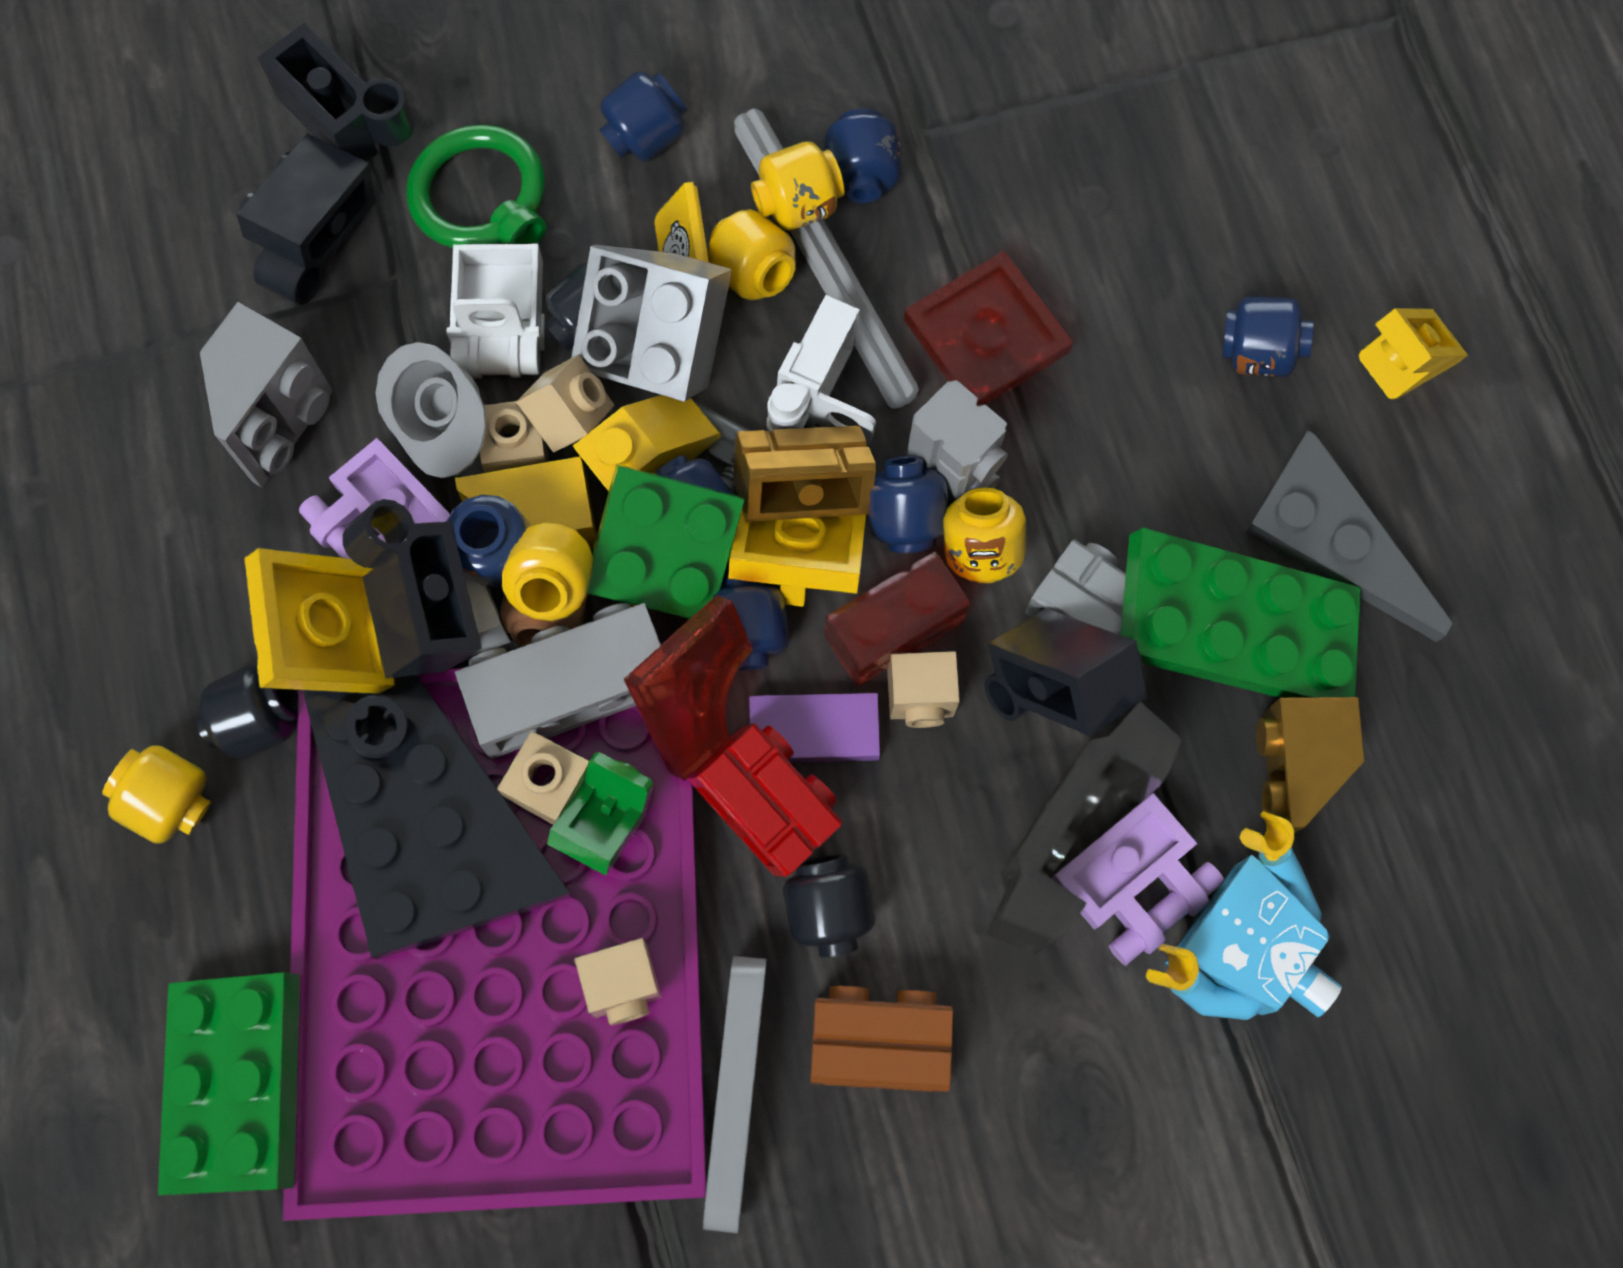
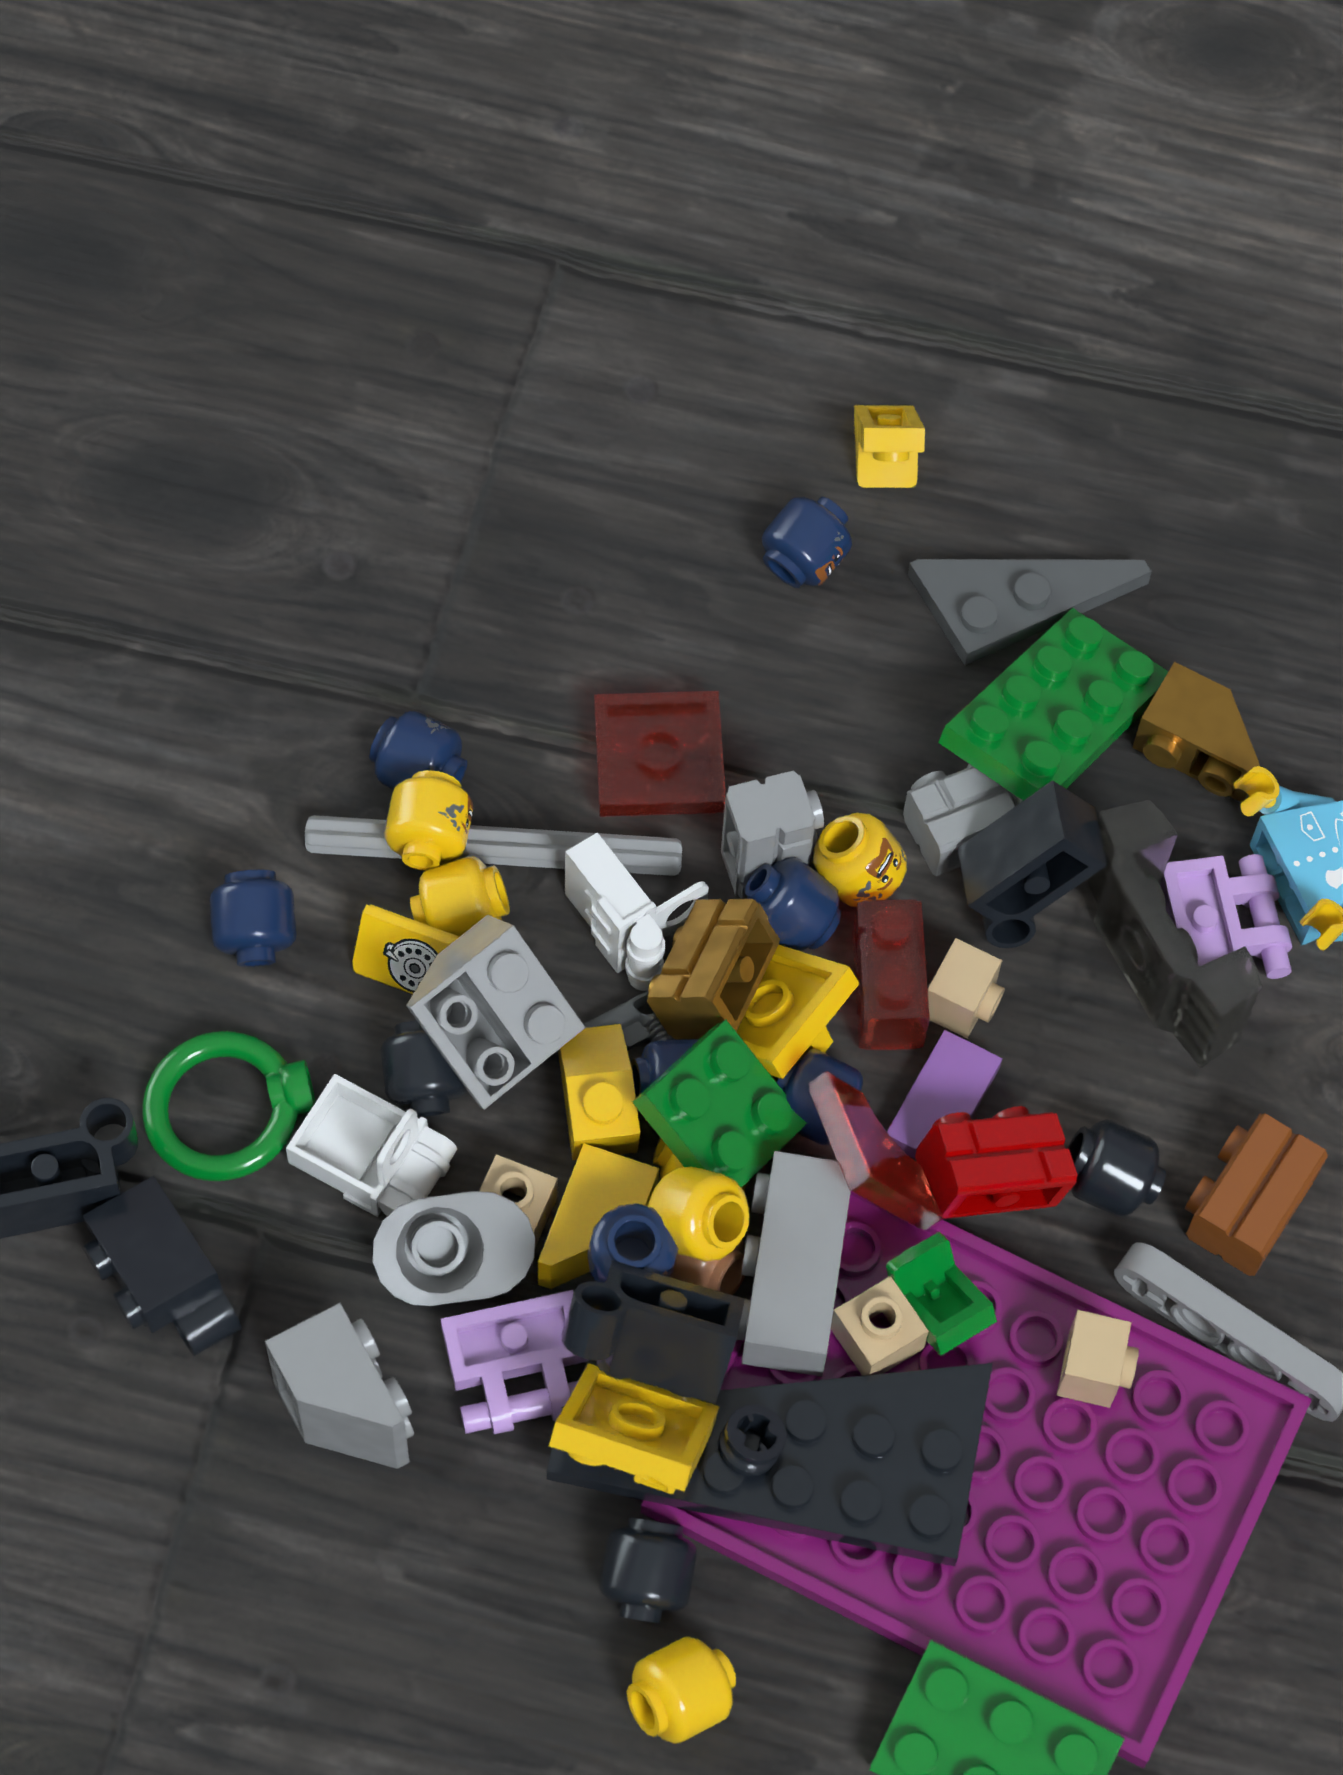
camera: 60 degrees left, 10 degrees down
tan plate [516,354,615,452] -> none

